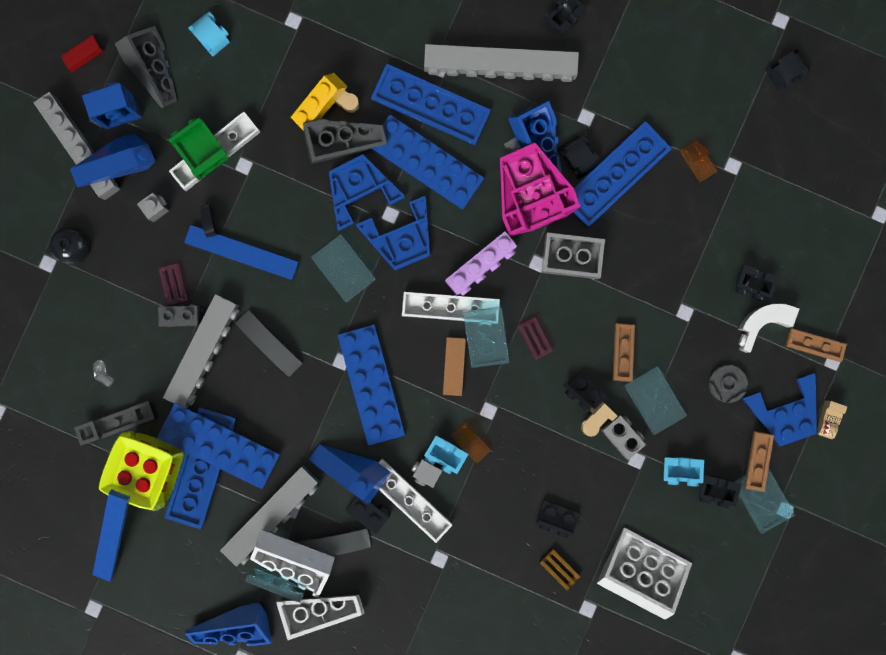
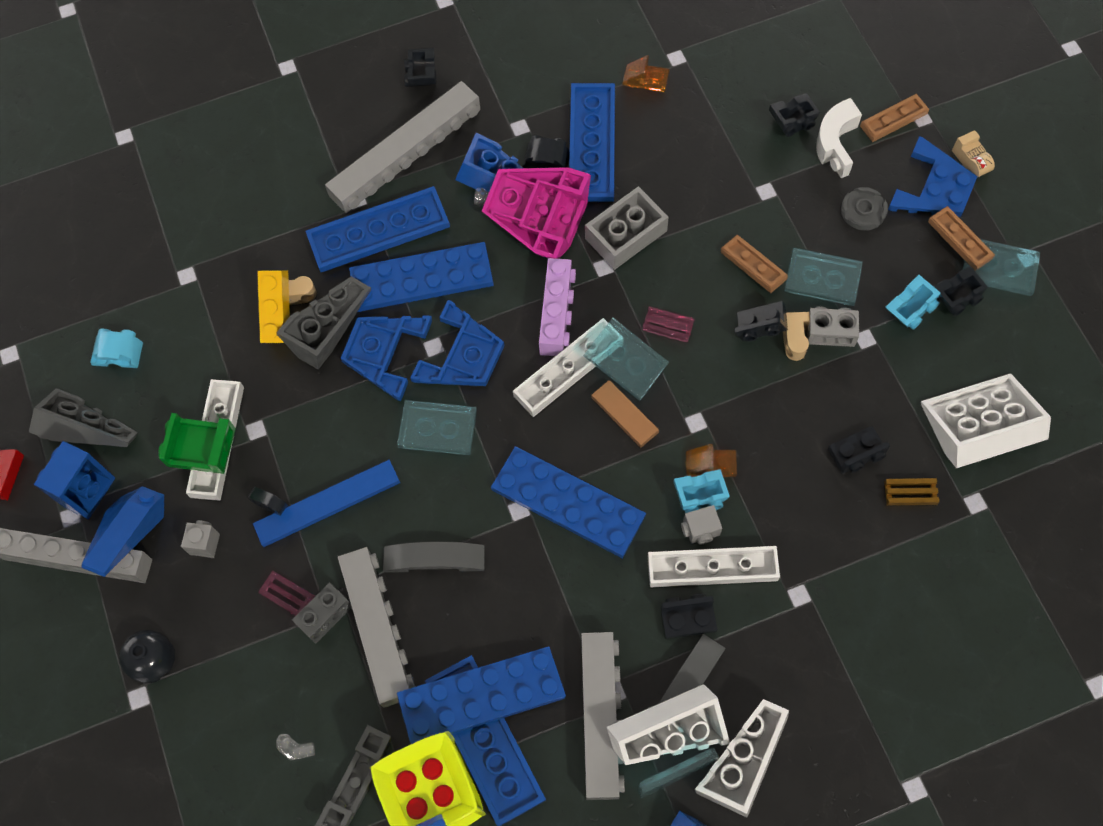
camera: 45 degrees left, 20 degrees down
blue wedge [308,444,391,504] -> none

